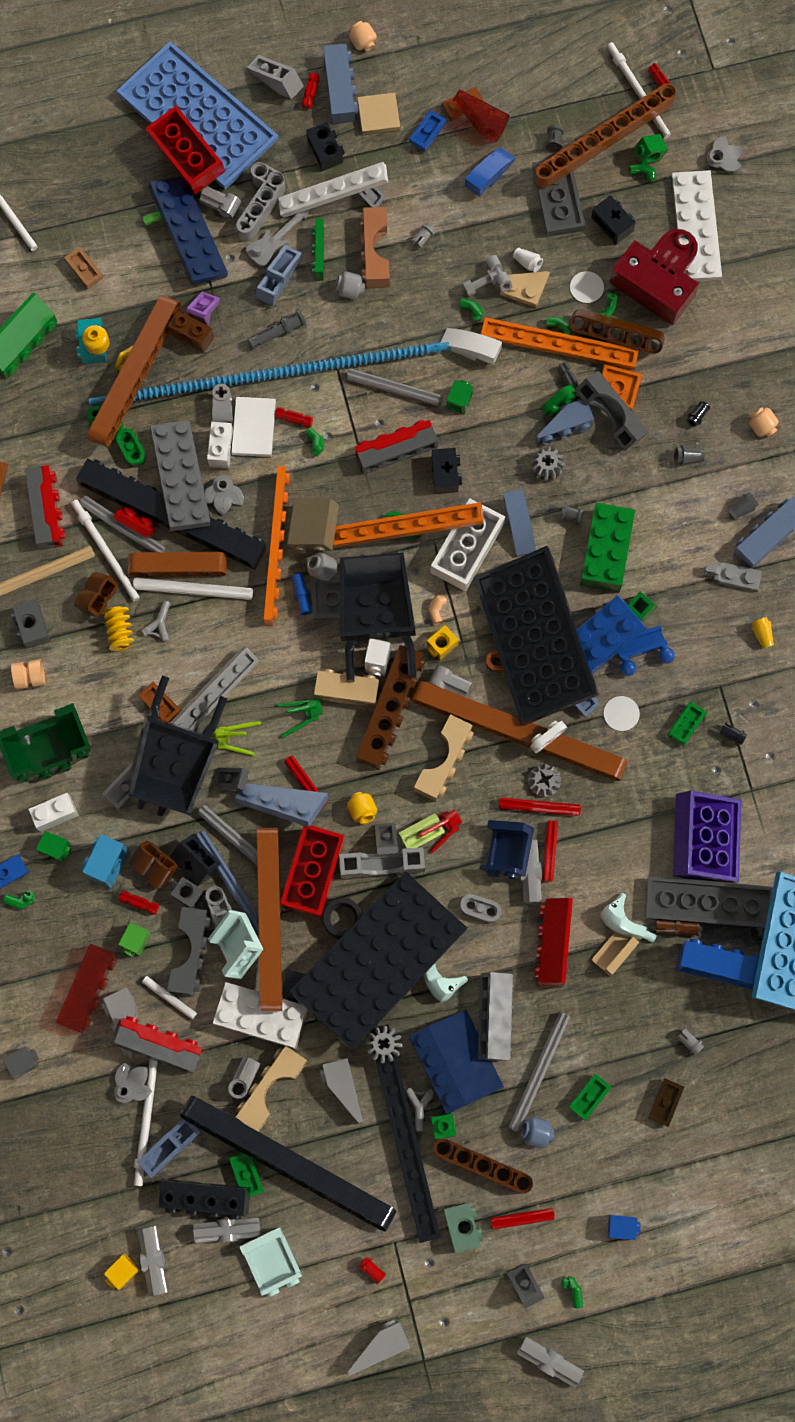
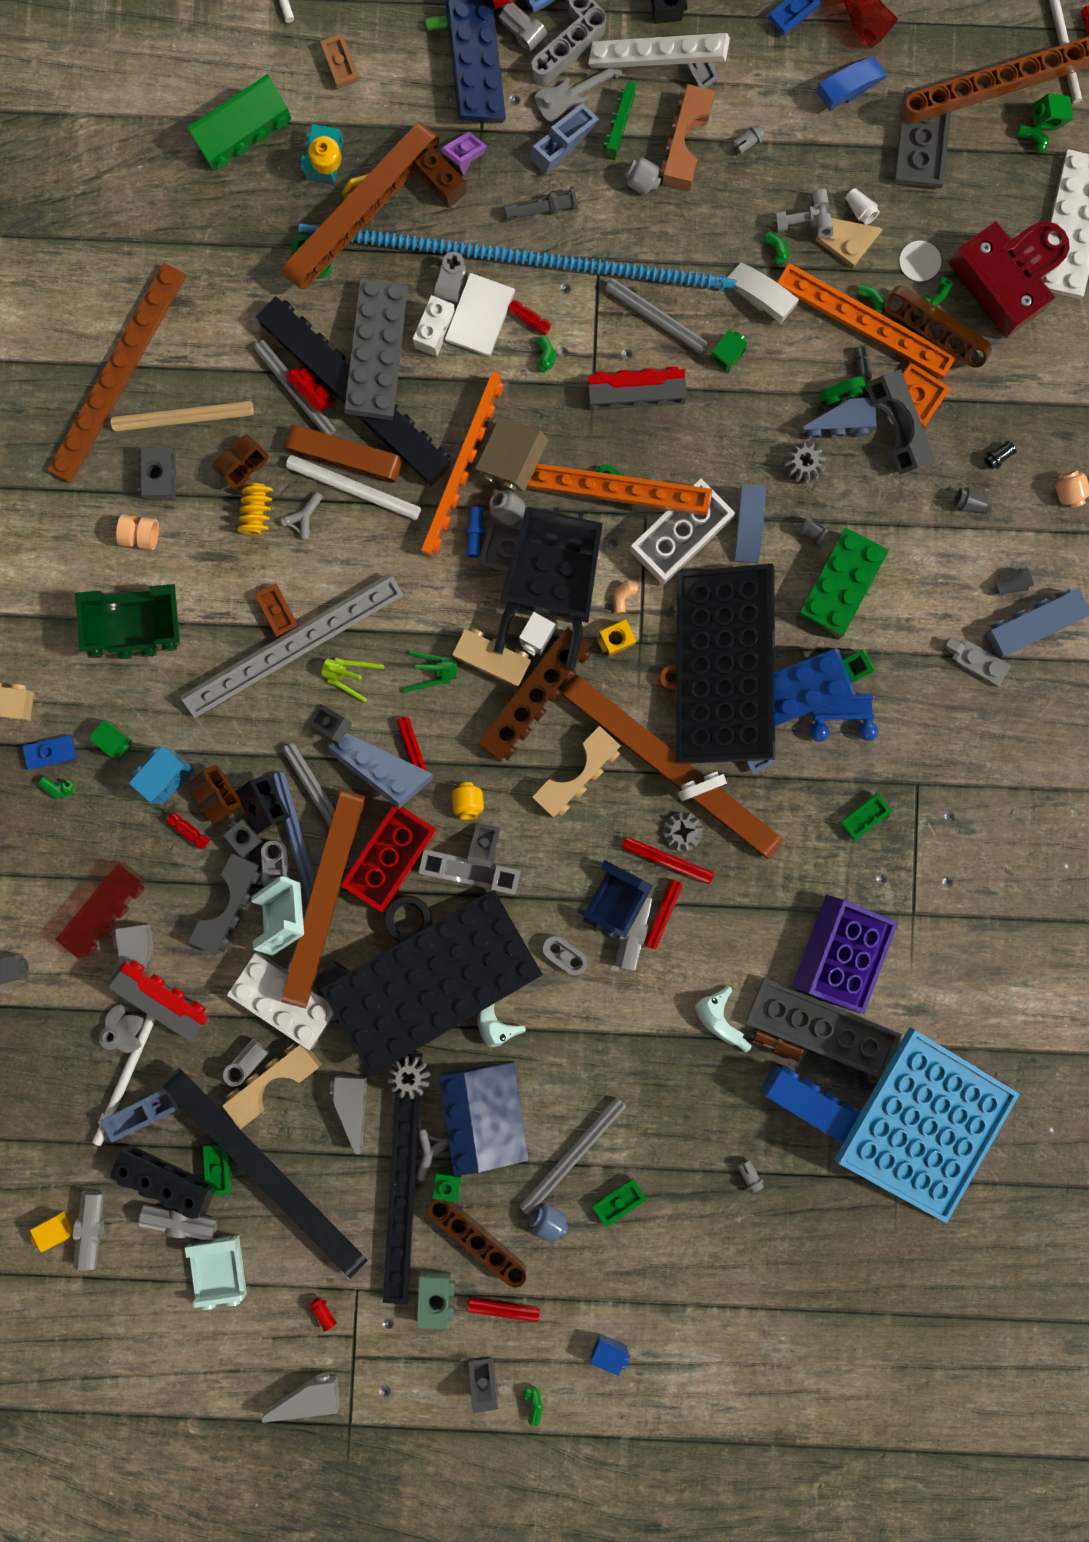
camera: 20 degrees right, 10 degrees up
piece [25,465,66,550] -> none
white brick [29,793,79,832] -> none
white bar [71,500,140,602] -> none
green plate [116,428,146,466] -> none
bright green brick [118,922,151,957] -> none
black piece [129,675,228,817] -> none
white bar [142,976,197,1020] -> none
light grey plate [204,475,244,515] -> none
yellowish green plate [399,813,445,849] -> none
red plant [419,809,462,854] -> none
light grey piece [428,665,472,697] -> none
black brick [431,448,462,494] -> none
brick [477,972,514,1061] -> none
light grey piece [517,1336,584,1388] -> none
red slope [534,898,573,988] -> none
dark grey bush [545,125,564,151] -> none
black brick [591,195,636,245] -> none
tan panel [592,932,639,977] -> none
white sticker [604,696,640,731] -> none
dark brown plate [648,1078,684,1127] -> none
black pin [719,722,747,745] -> none
yellow cone [751,617,774,649] -> none

